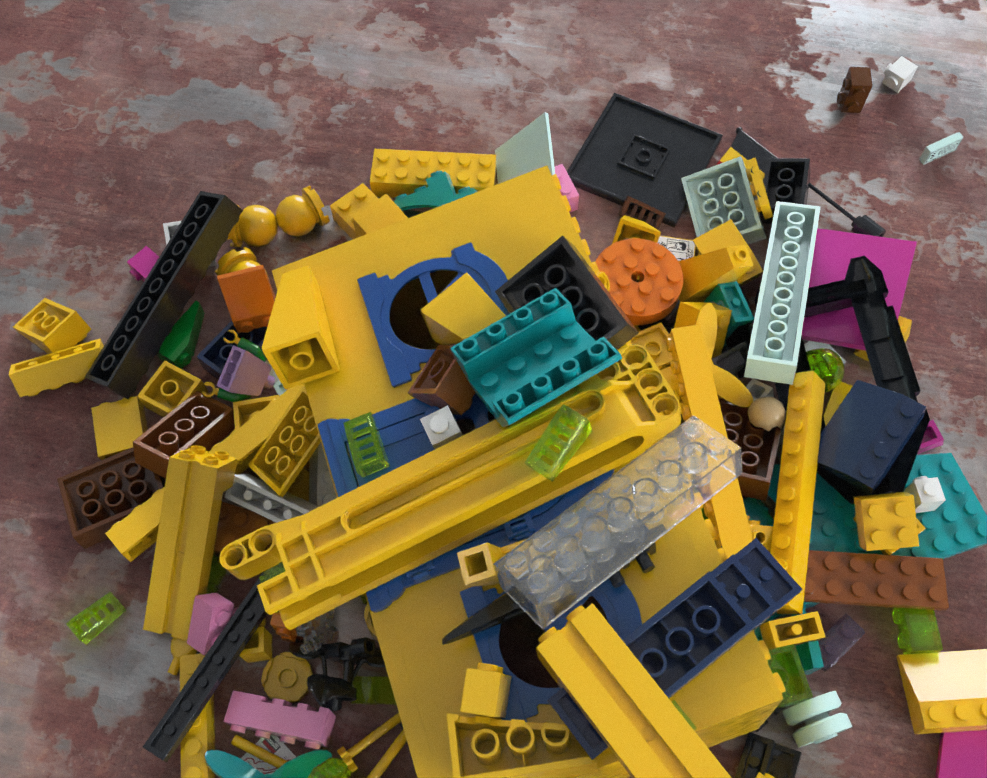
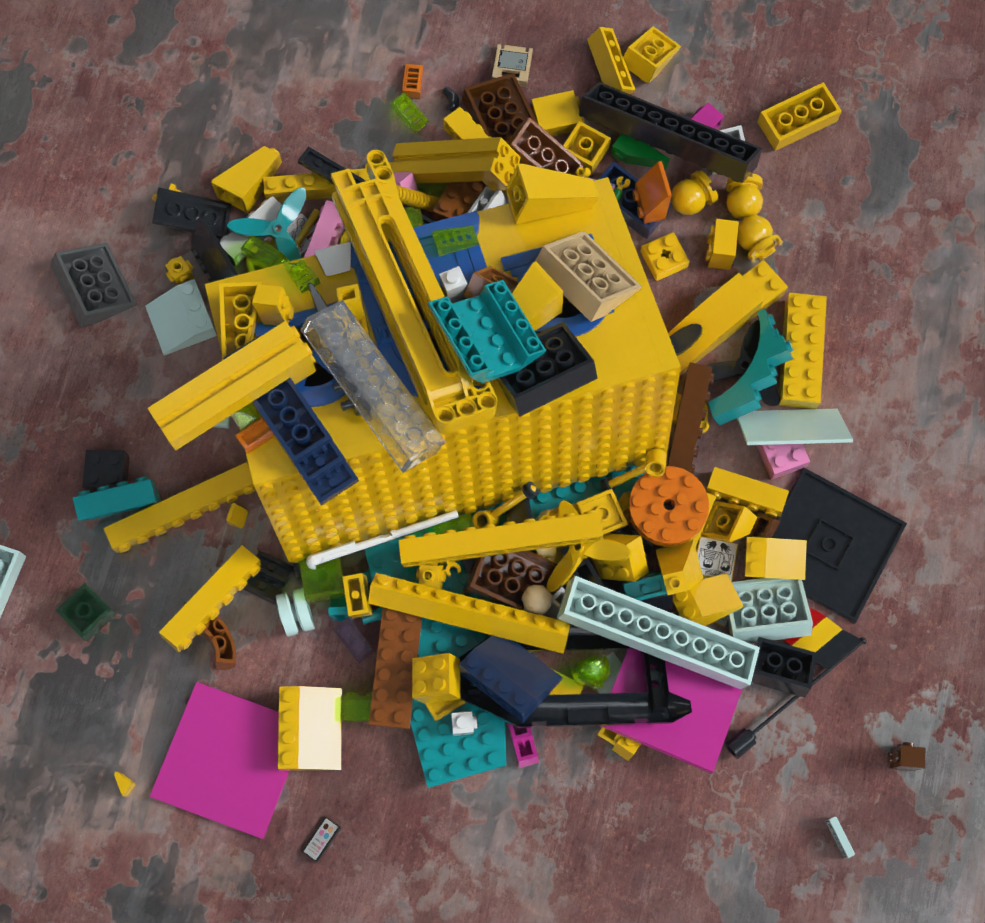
camera: 90 degrees right, 10 degrees up
clear neon green slope [525,404,592,482] -> none
yellow plate [746,158,773,219] -> none
white brick [882,56,918,93] -> none
none -> orange tile [235,417,275,454]
none -> clear neon green slope [282,260,321,293]
none -> white sticker [314,242,351,276]
none -> yellow piece [396,185,440,212]
none -> orange slope [402,64,423,99]
none -> black arm [442,86,459,112]
none -> container [492,44,533,87]
none -> tan slope [536,231,642,322]
none -> yellow brick [705,219,739,270]
none -> yellow brick [707,467,789,518]
none -> yellow slope [745,537,807,580]
none -> yellow brick [757,82,842,151]

